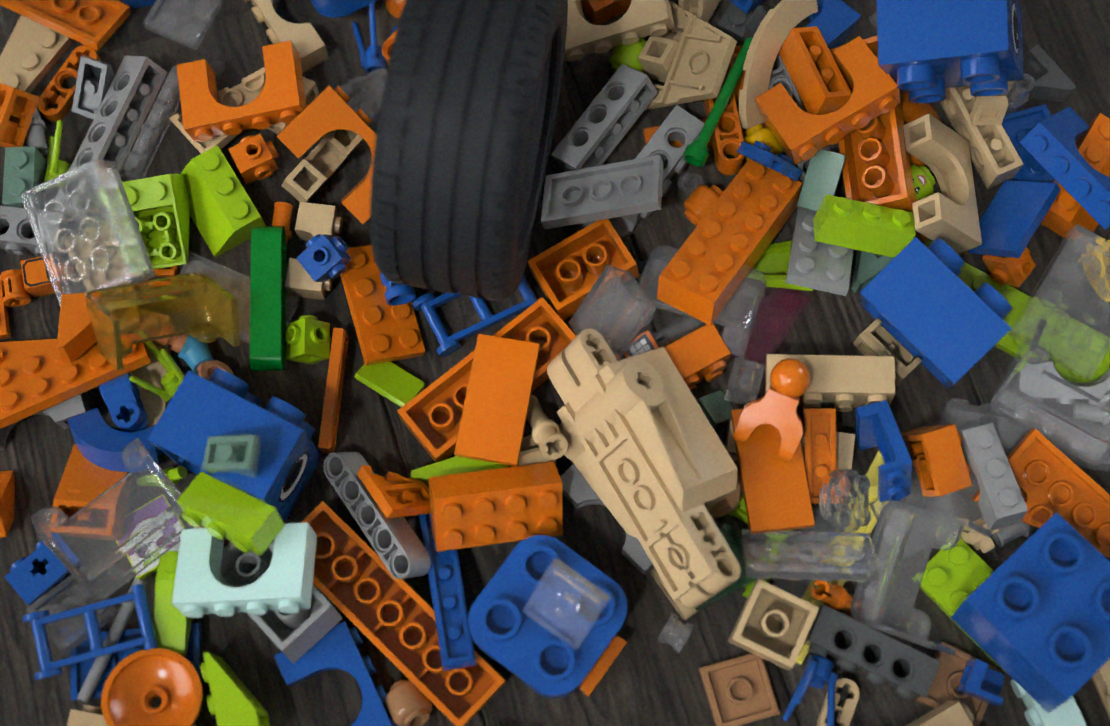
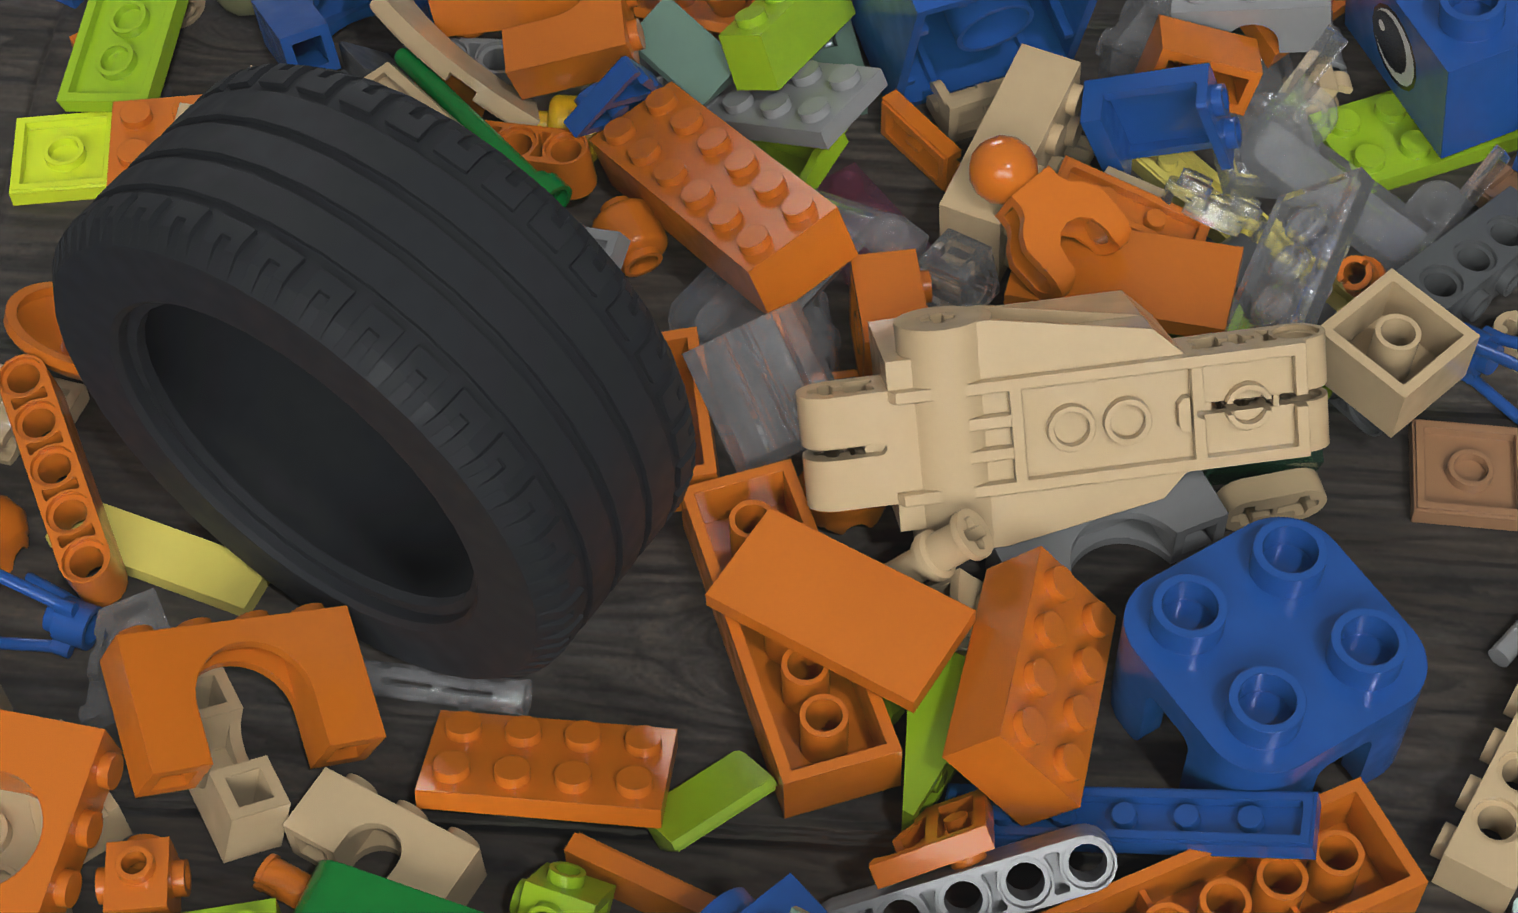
camera: 65 degrees left, 20 degrees down
blue brick [296,234,352,282] -> none
blue wheel [380,272,416,306] -> none
blue piece [412,273,538,357] -> none
clear tile [522,558,611,651] -> none
clear wheel [656,613,694,653] -> none
none -> orange tile [881,89,962,192]

